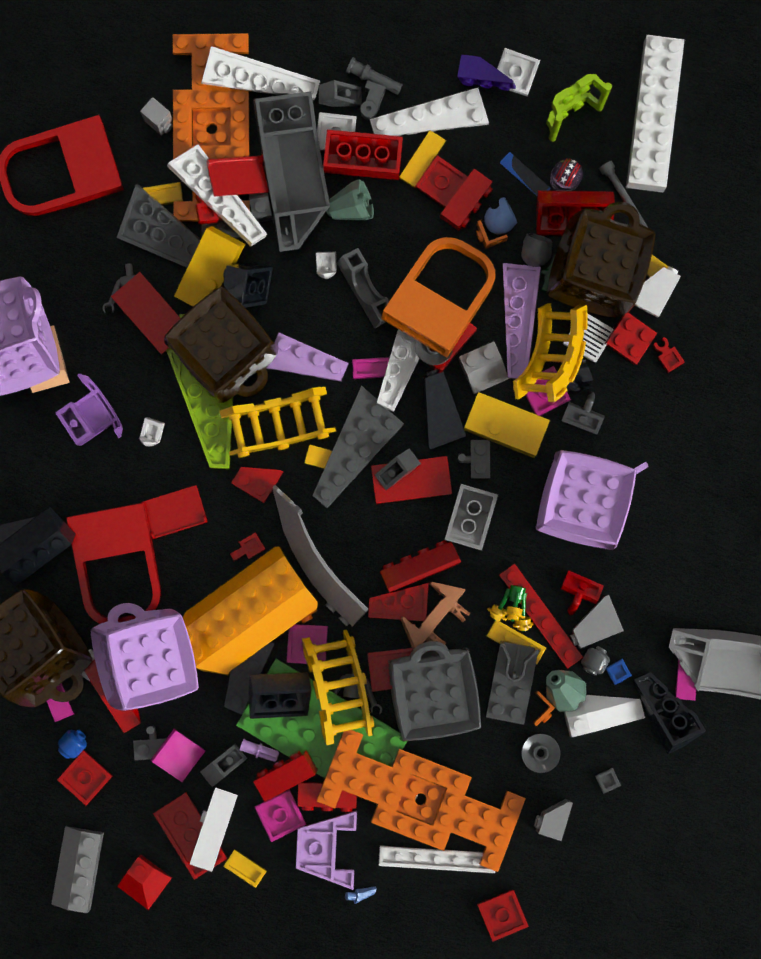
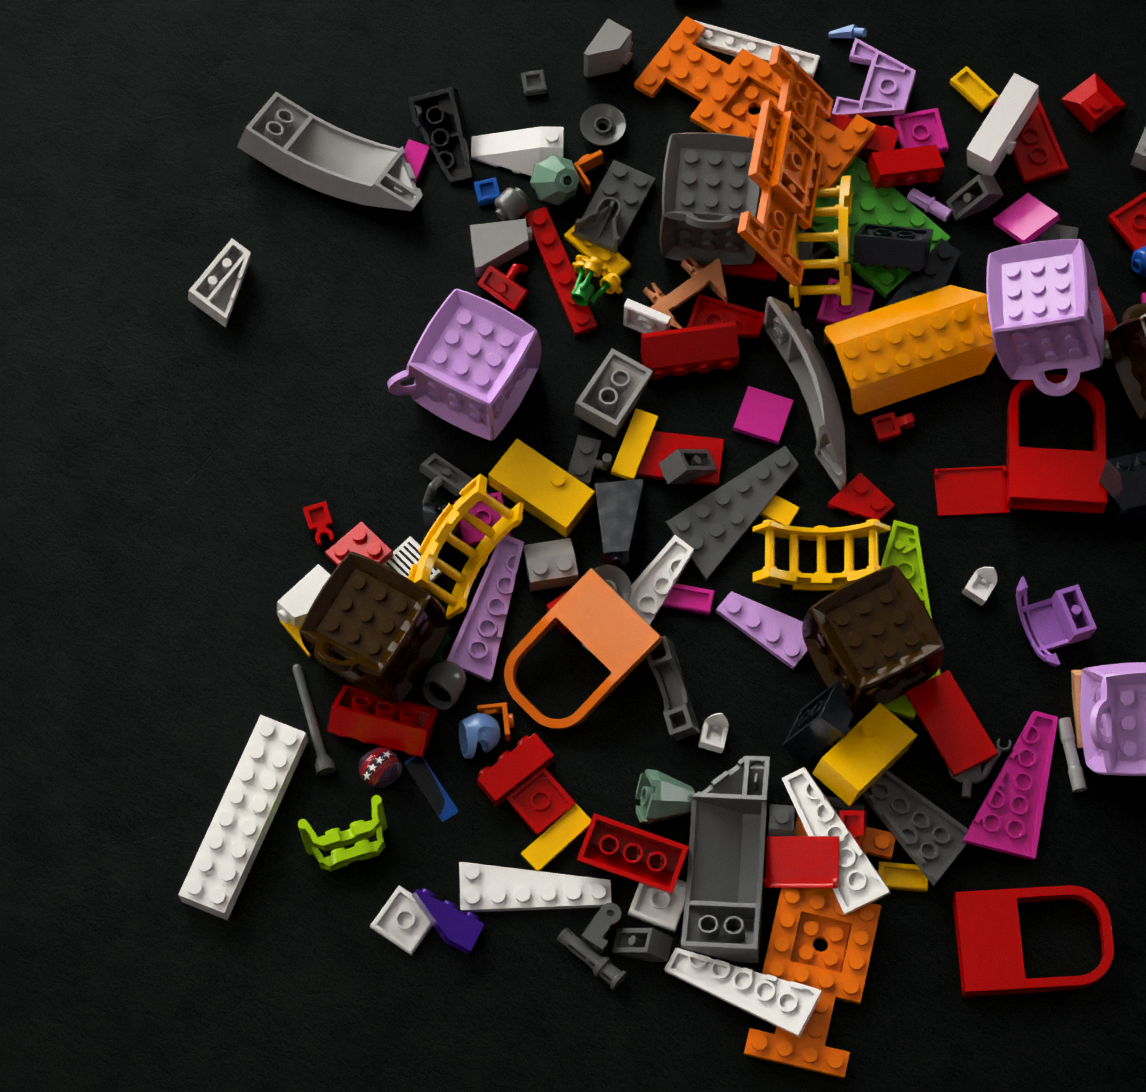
camera: 165 degrees left, 15 degrees down
light grey brick [140,97,173,136] -> none
none -> yellow tile [611,409,658,480]
none -> white tile [623,298,671,333]
none -> dark pink tile [733,386,793,445]
none -> orange piece [737,45,833,287]
none -> dark pink wing [962,711,1058,860]
none -> light grey piece [1057,717,1087,793]

